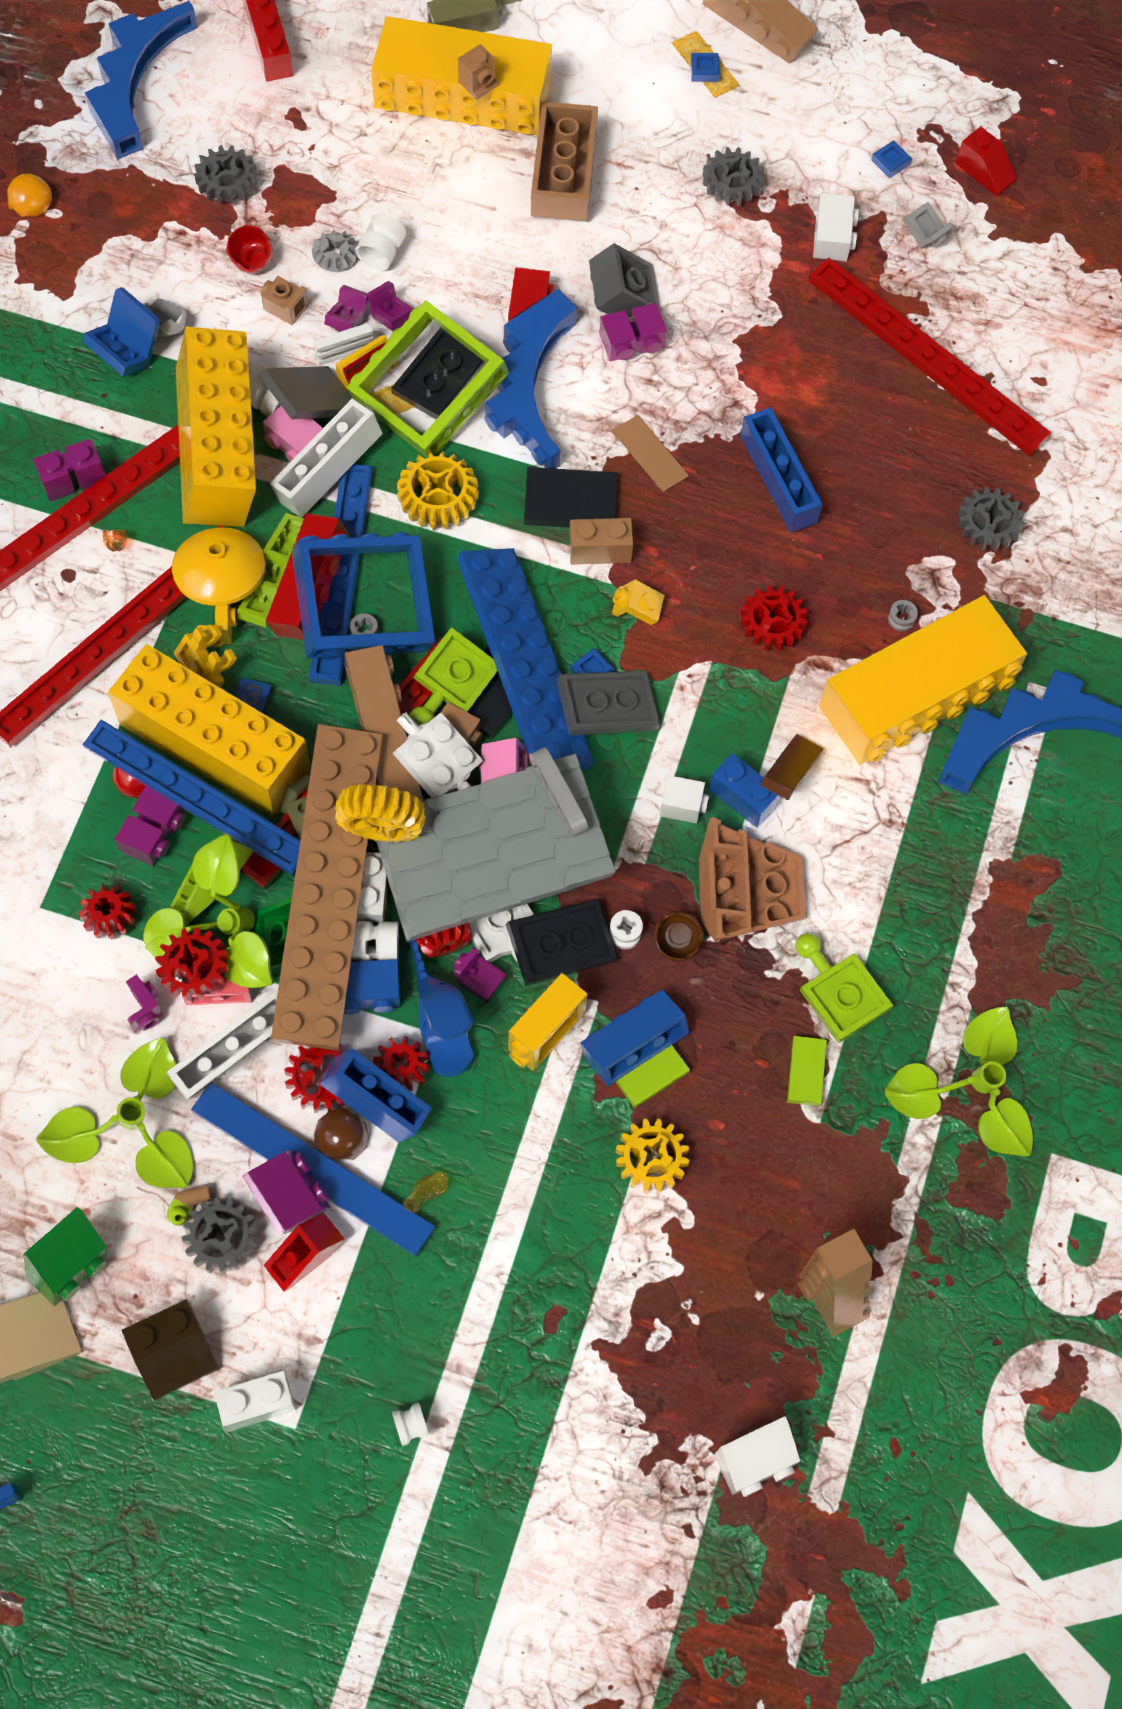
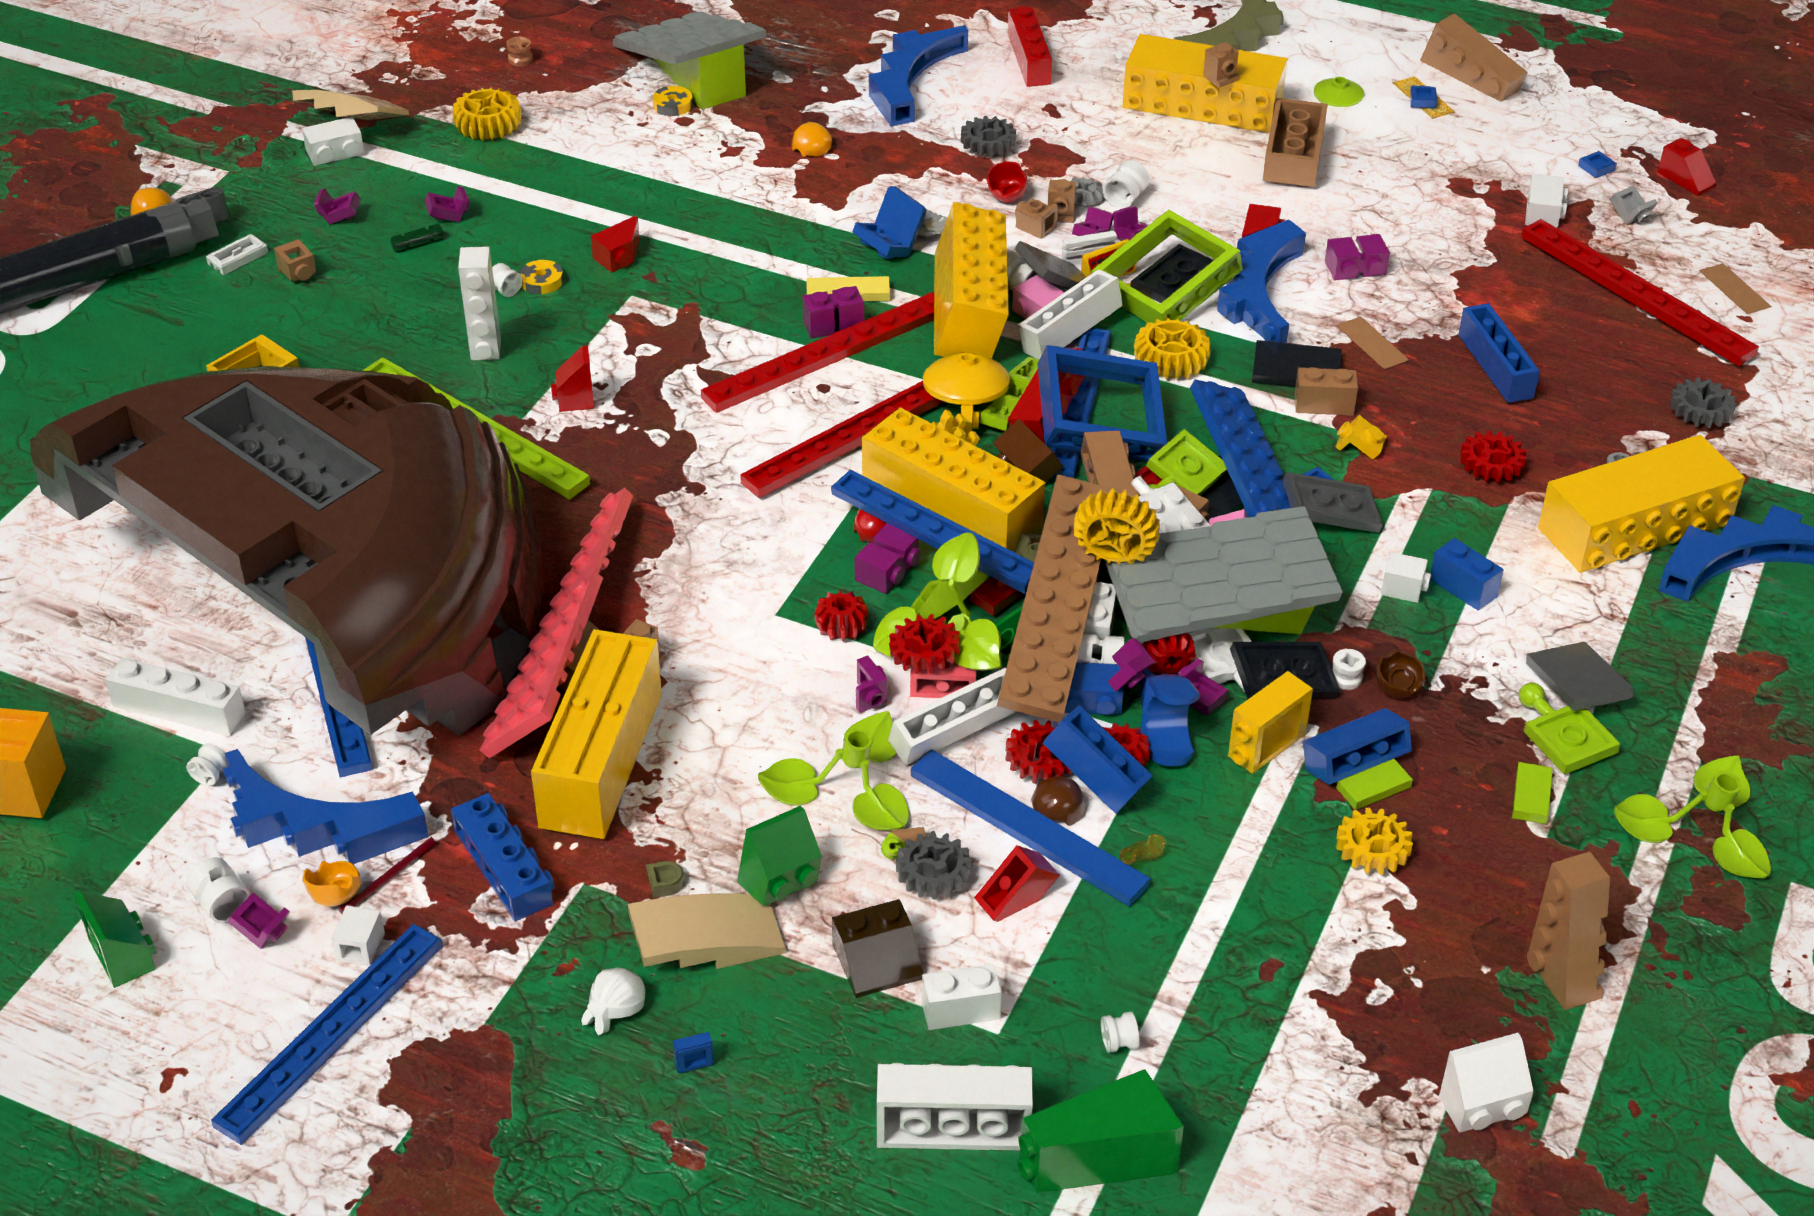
camera: 10 degrees right, 25 degrees down
clear orange hinge [102,530,128,552] -> none
magenta slope [242,1150,331,1235] -> none
light grey beam [529,747,588,836] -> none
dark grey slope [589,243,661,318] -> none
nougat wedge [699,817,806,941] -> none
dark grey gear [702,147,764,206] -> none
reddish brown tile [761,734,824,800] -> none
none -> light yellow tile [807,276,890,301]
none -> white brick [877,1063,1033,1151]
none -> reddish brown brick [993,419,1063,483]
none -> green slope [1017,1069,1184,1193]
none -> medium nougat brick [1048,179,1076,223]
none -> magenta bracket [1108,638,1155,692]
none -> lime dish [1314,77,1364,107]
none -> dark grey tile [1526,641,1634,711]
none -> medium nougat sticker [1699,263,1772,314]

